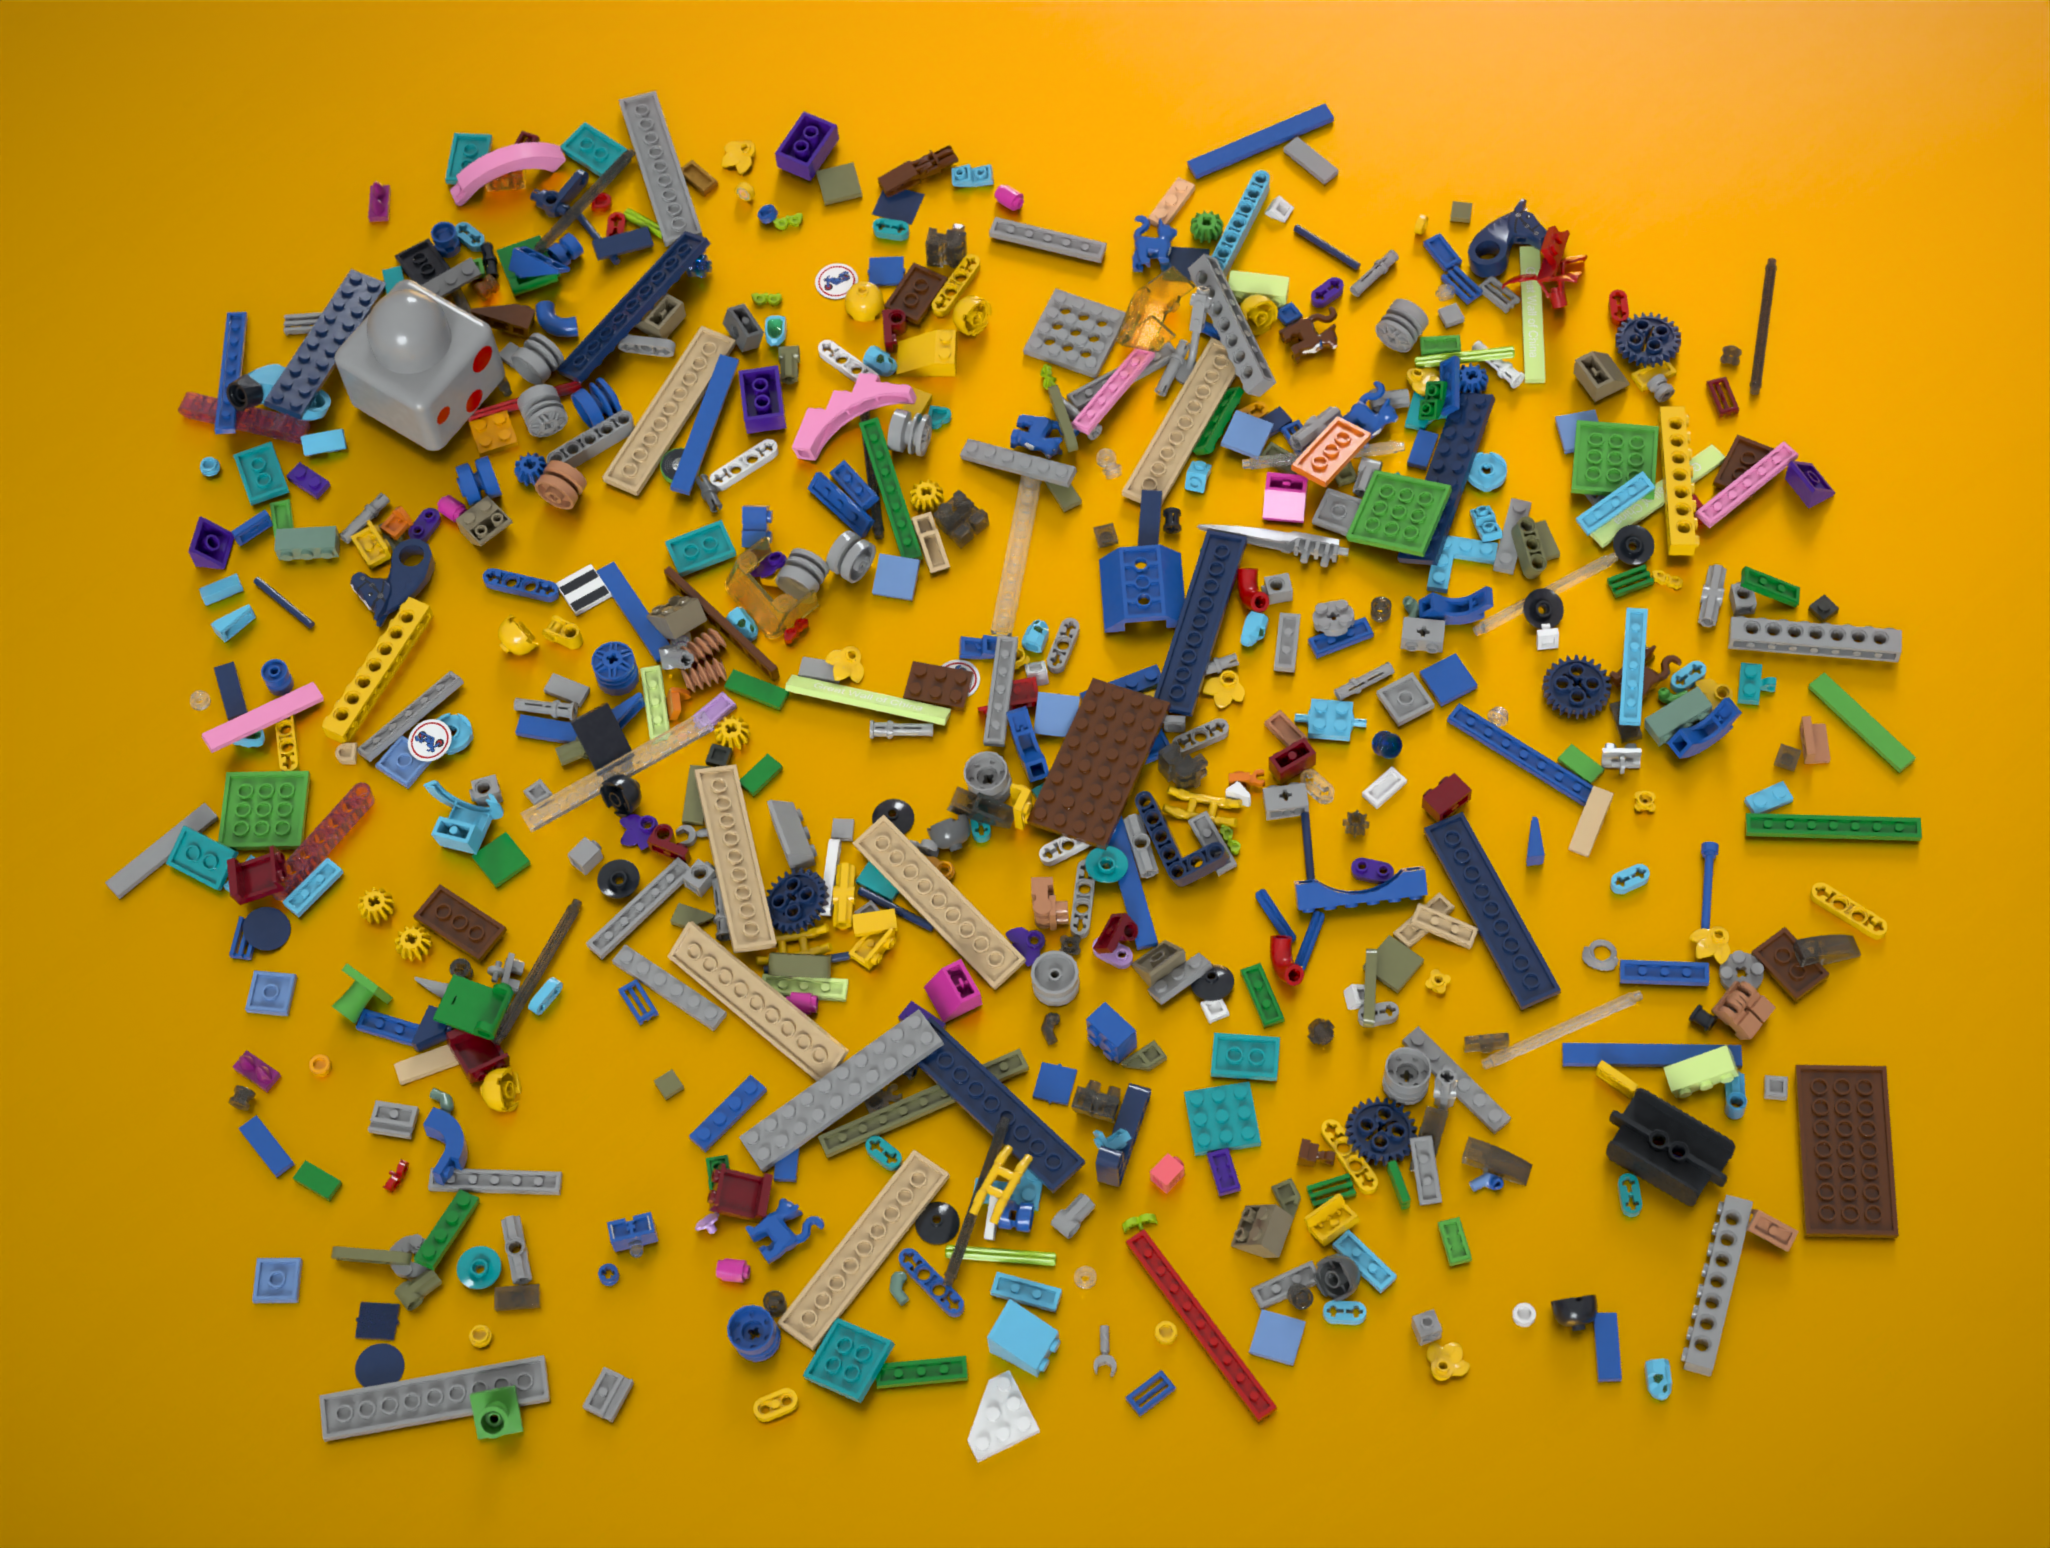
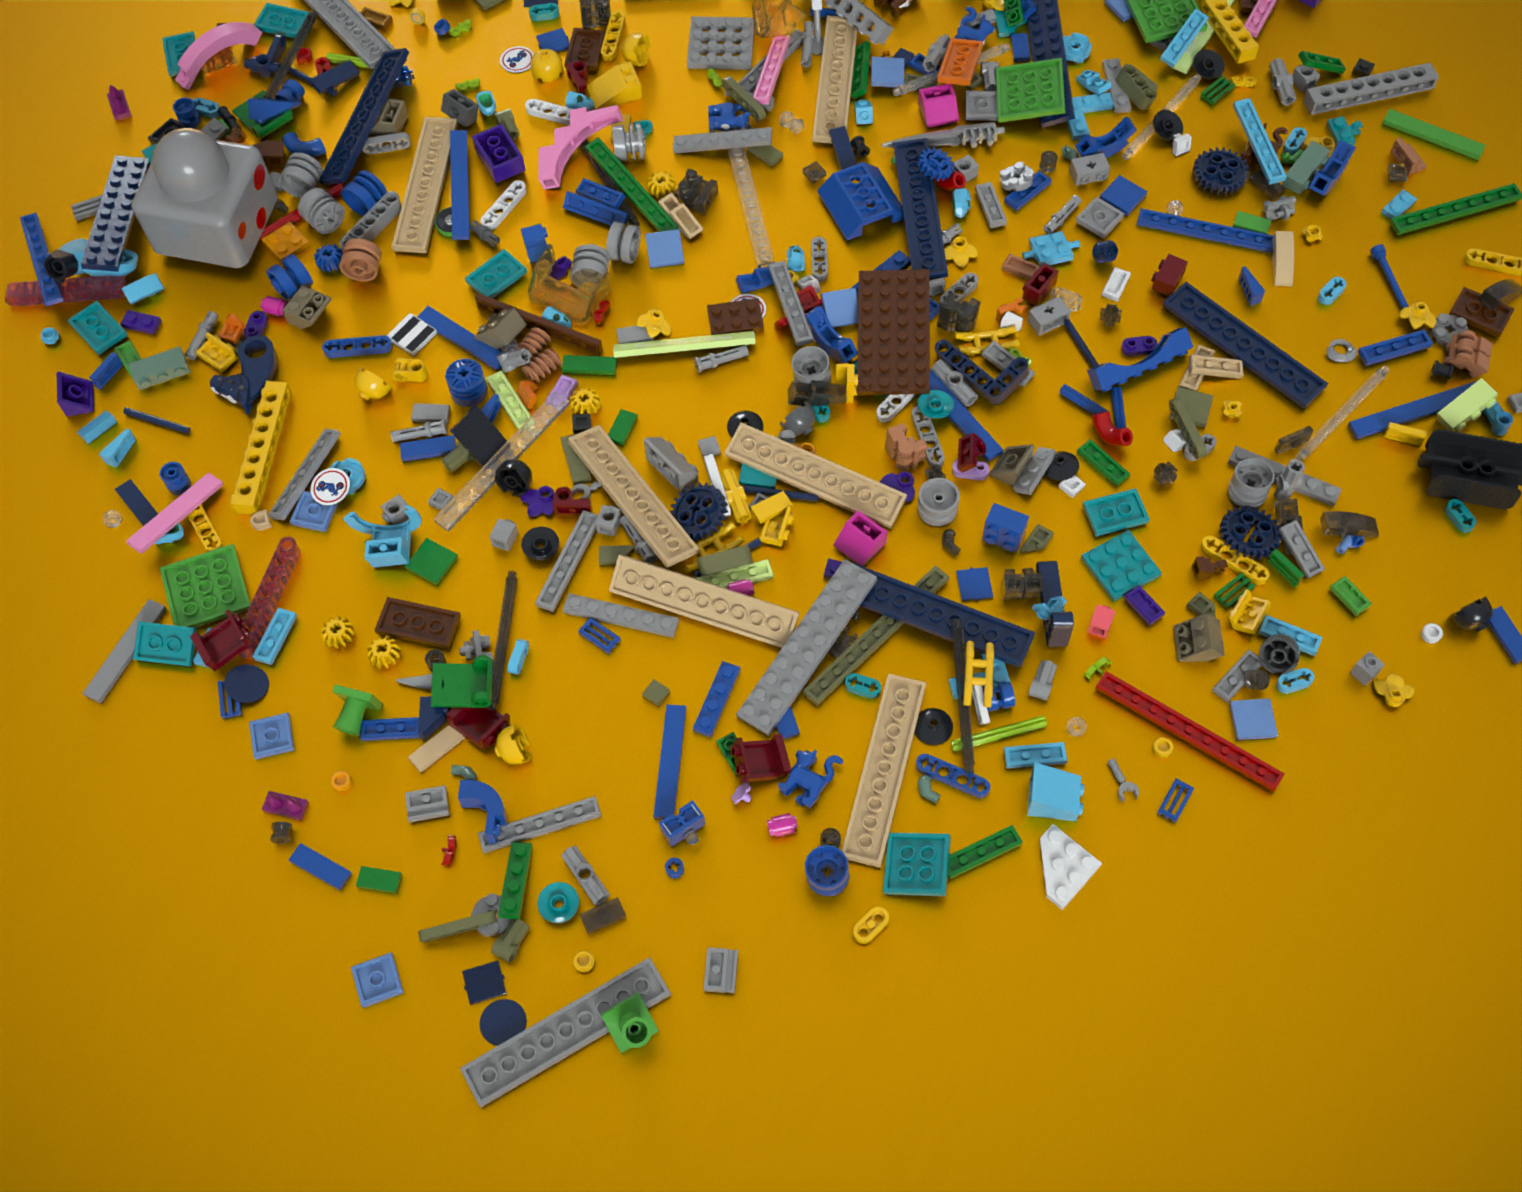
camera: 25 degrees left, 0 degrees up
none -> blue tile [653,704,687,819]
none -> blue gear [917,147,954,181]

